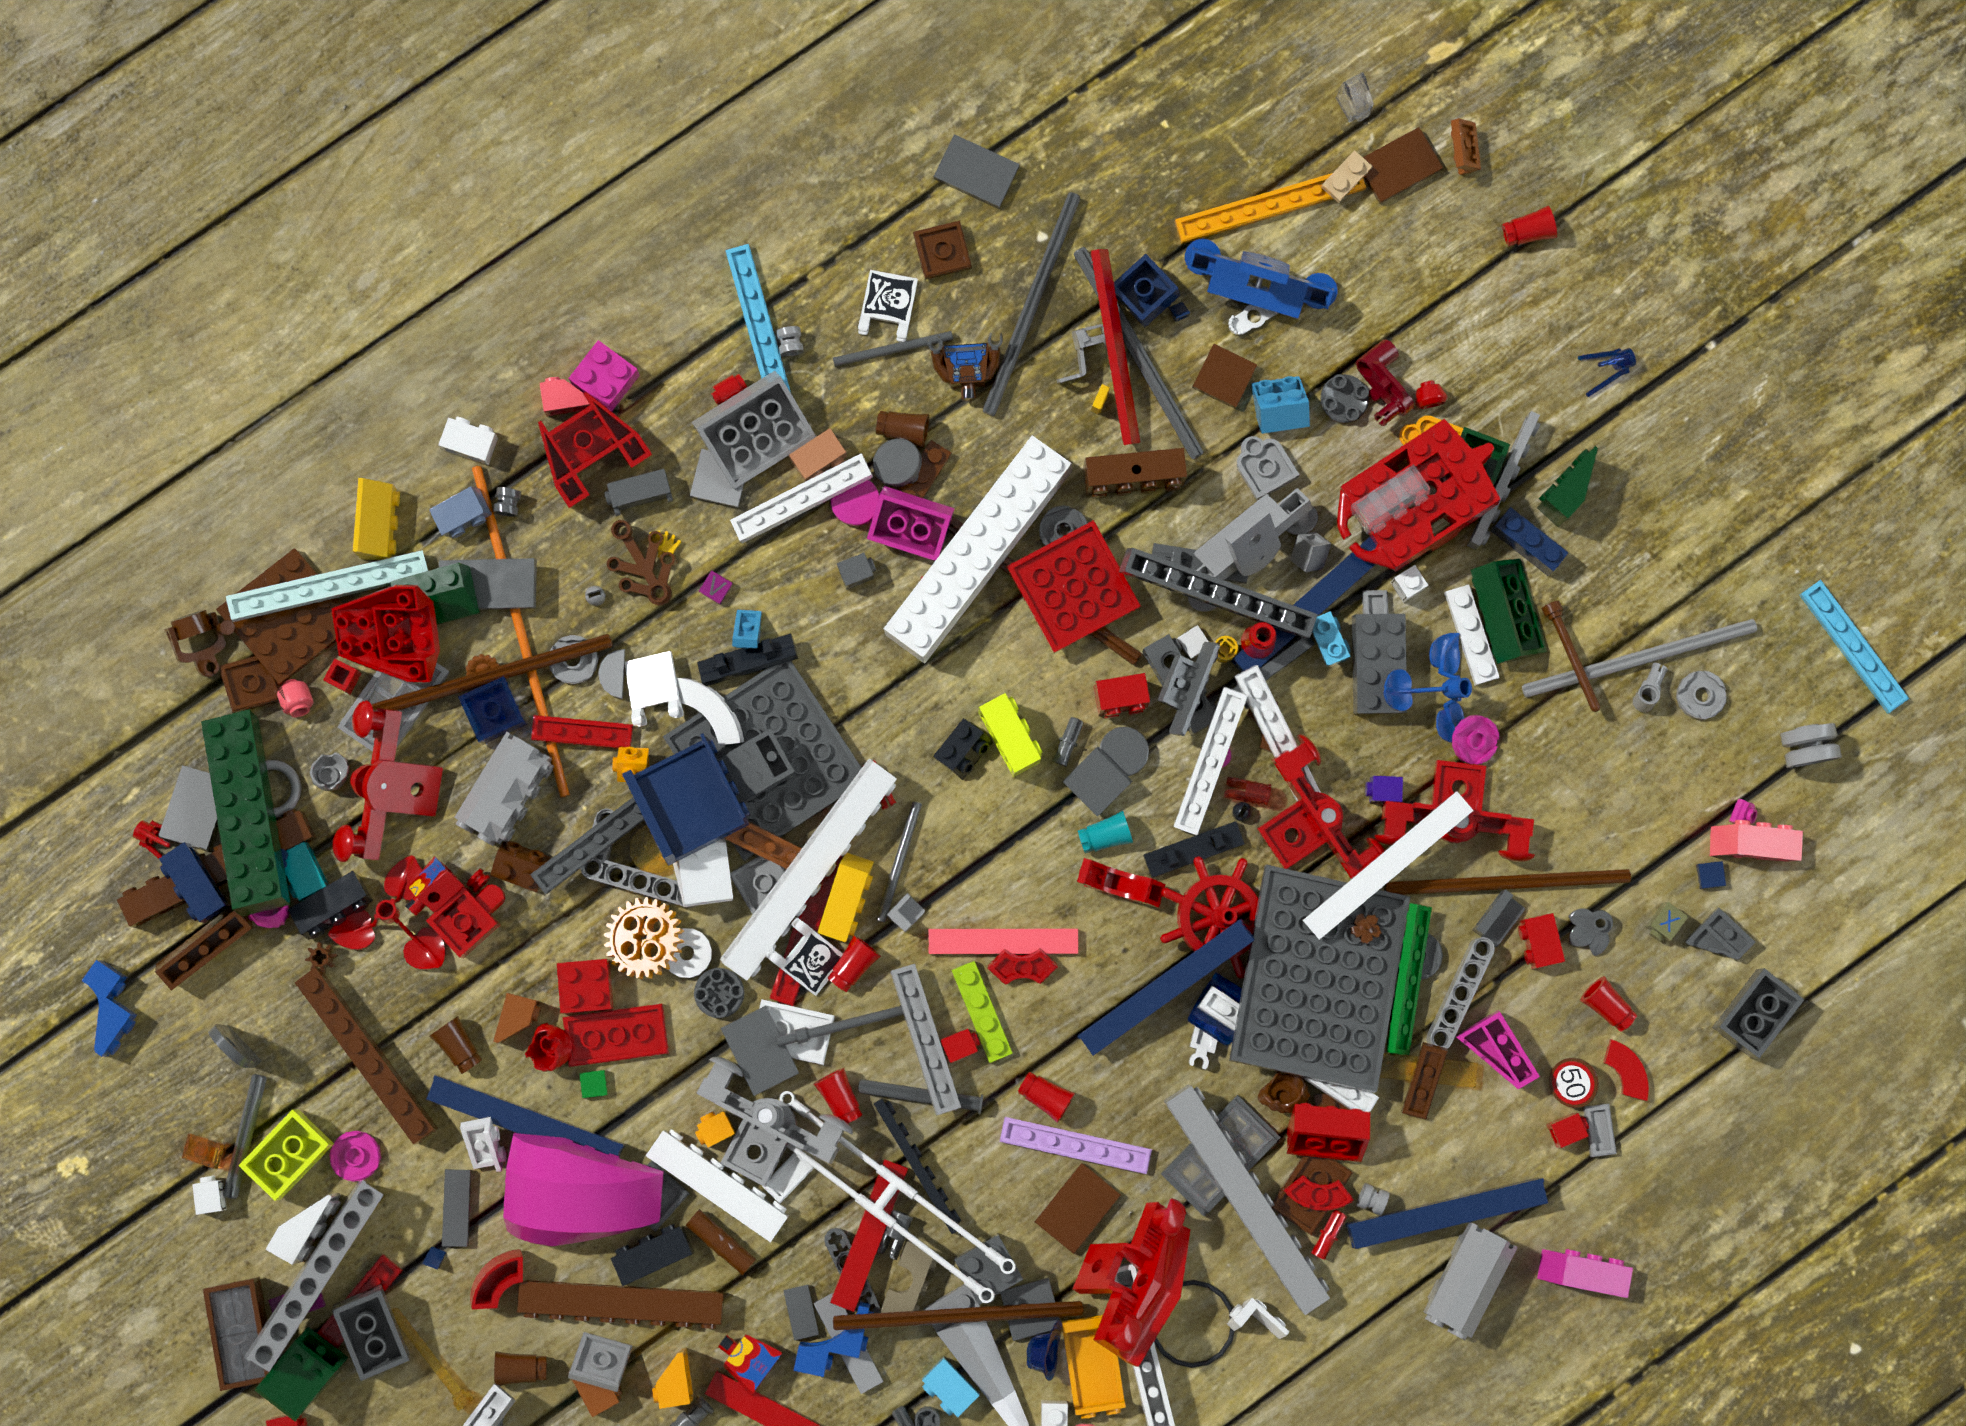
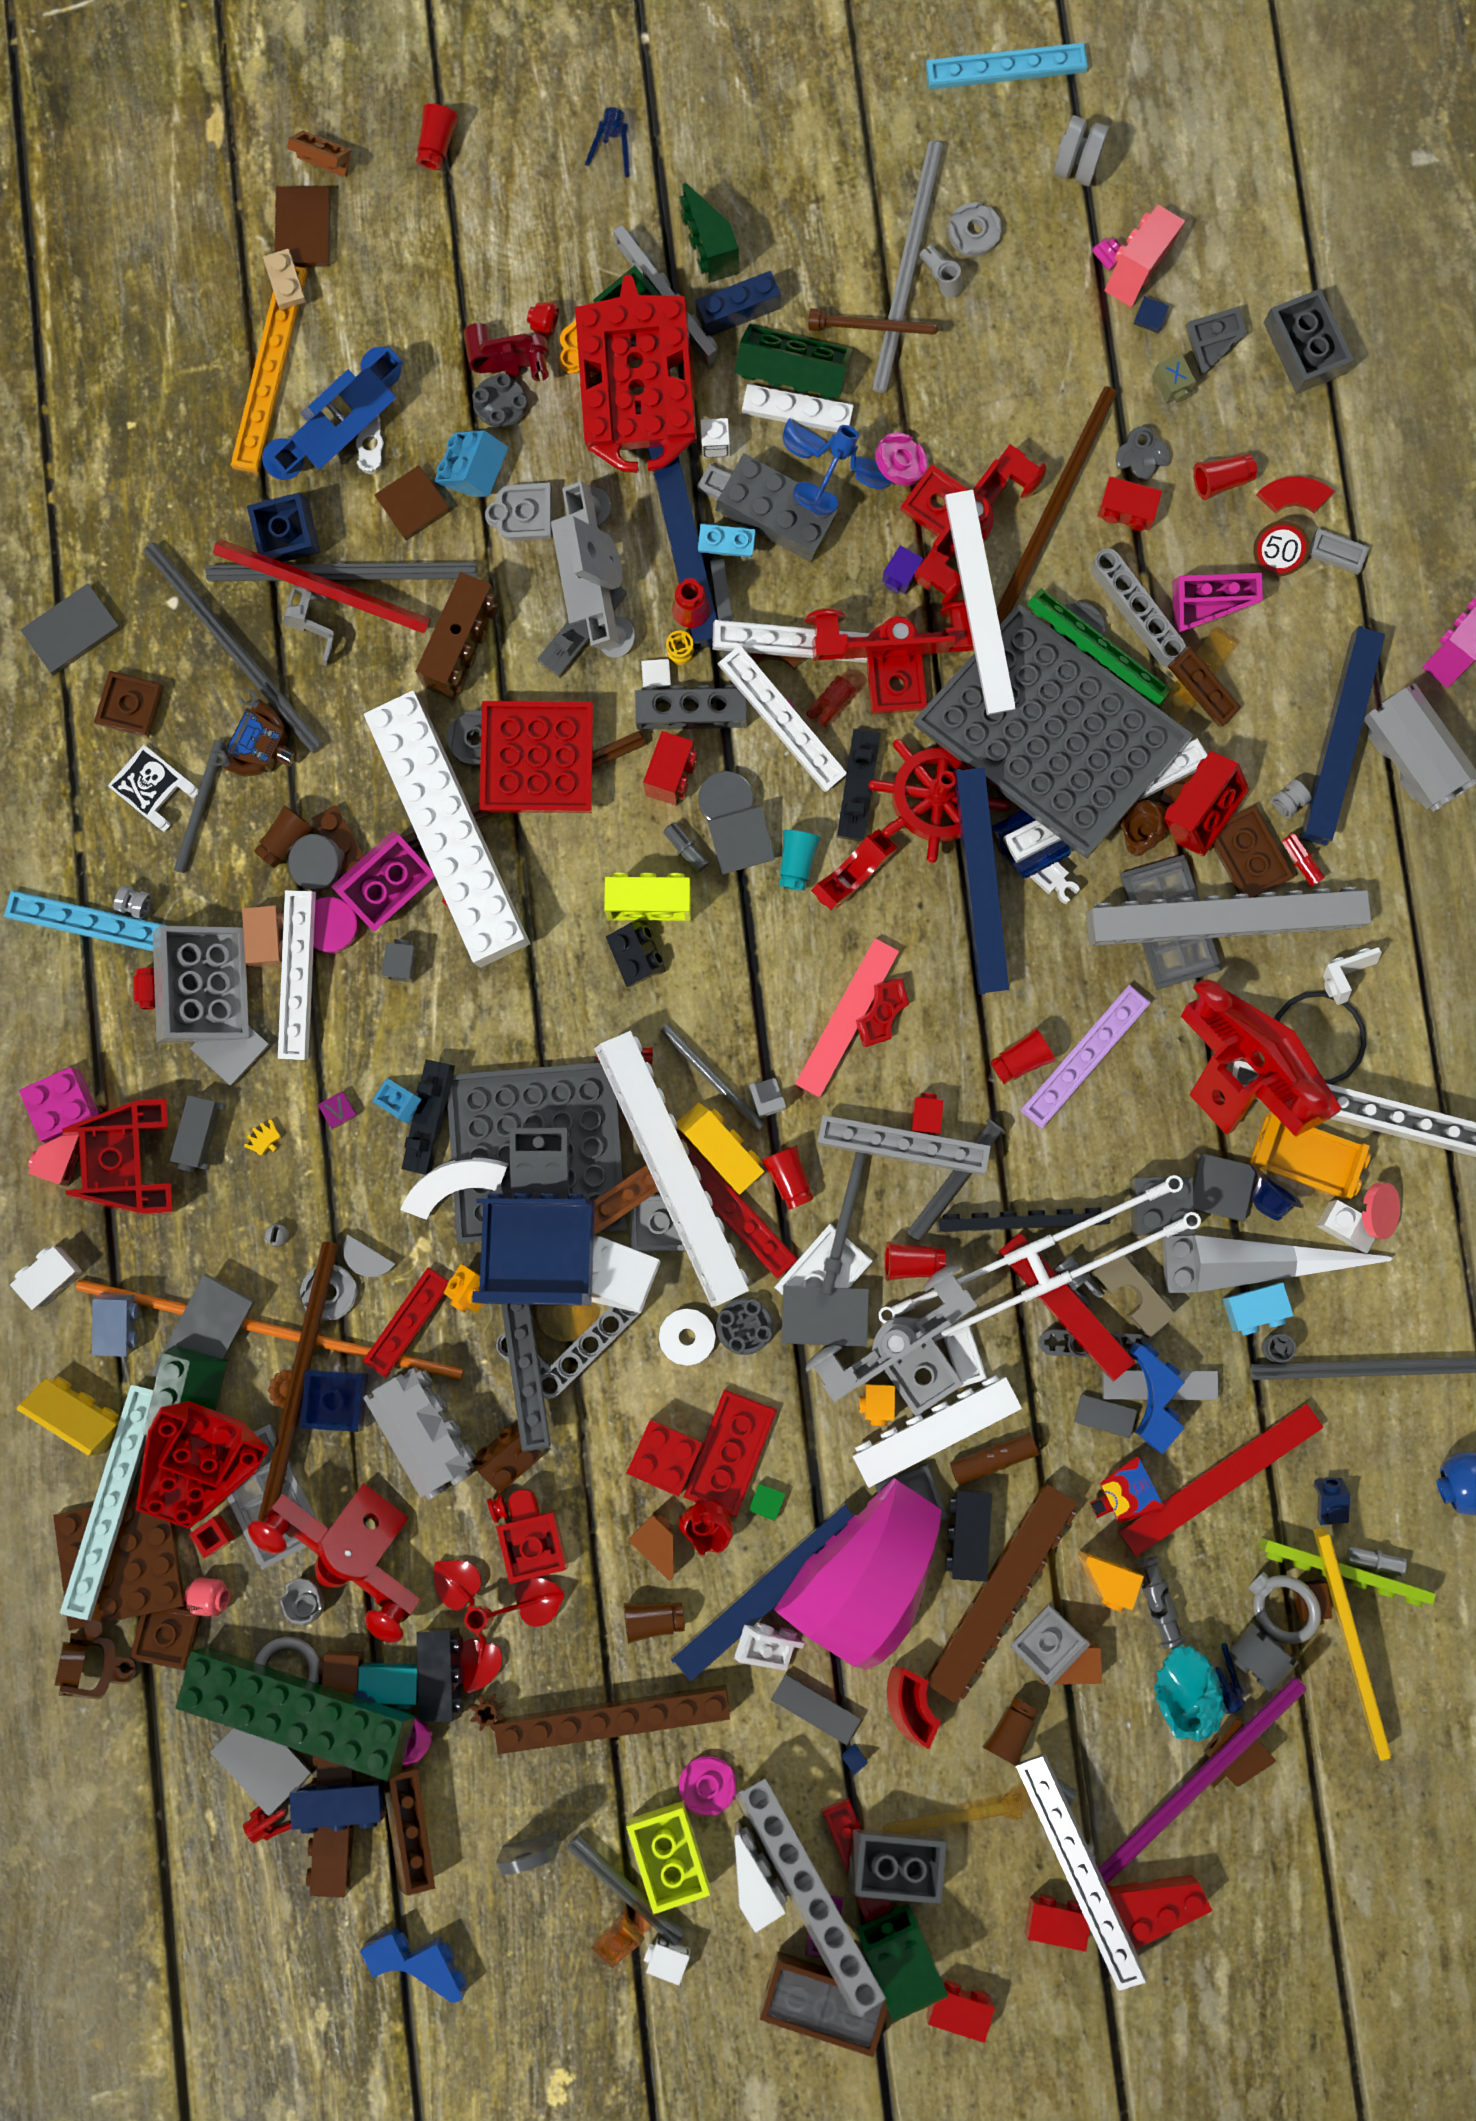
camera: 50 degrees left, 0 degrees up
red torso [405,856,464,916] -> none
dark grey wheel [493,487,522,517] -> none
gear [604,897,684,979] -> none
reddish brown plant [606,520,677,606] -> none
flag [625,651,684,727] -> none
flag [766,917,843,996] -> none
reddish brown axle [832,1301,1084,1330] -> none
lime plate [951,961,1013,1063] -> none
reddish brown tile [1034,1163,1121,1254] -> none
yellow tile [1091,384,1110,414] -> none
dark grey brick [1119,548,1318,638] -> none
dark grey bracket [1158,642,1220,736] -> none
dark blue piece [1168,302,1190,322] -> none
black hinge [1232,802,1252,822] -> none
red tile [1283,1175,1354,1211] -> none
light grey panel [1290,532,1331,572] -> none
clear slope [1336,72,1374,123] -> none
clear brick [1350,464,1431,534] -> none
reddish brown plant [1351,913,1382,944] -> none
dark grey panel [1472,889,1525,947] -> none
red brick [1546,1113,1589,1148] -> none

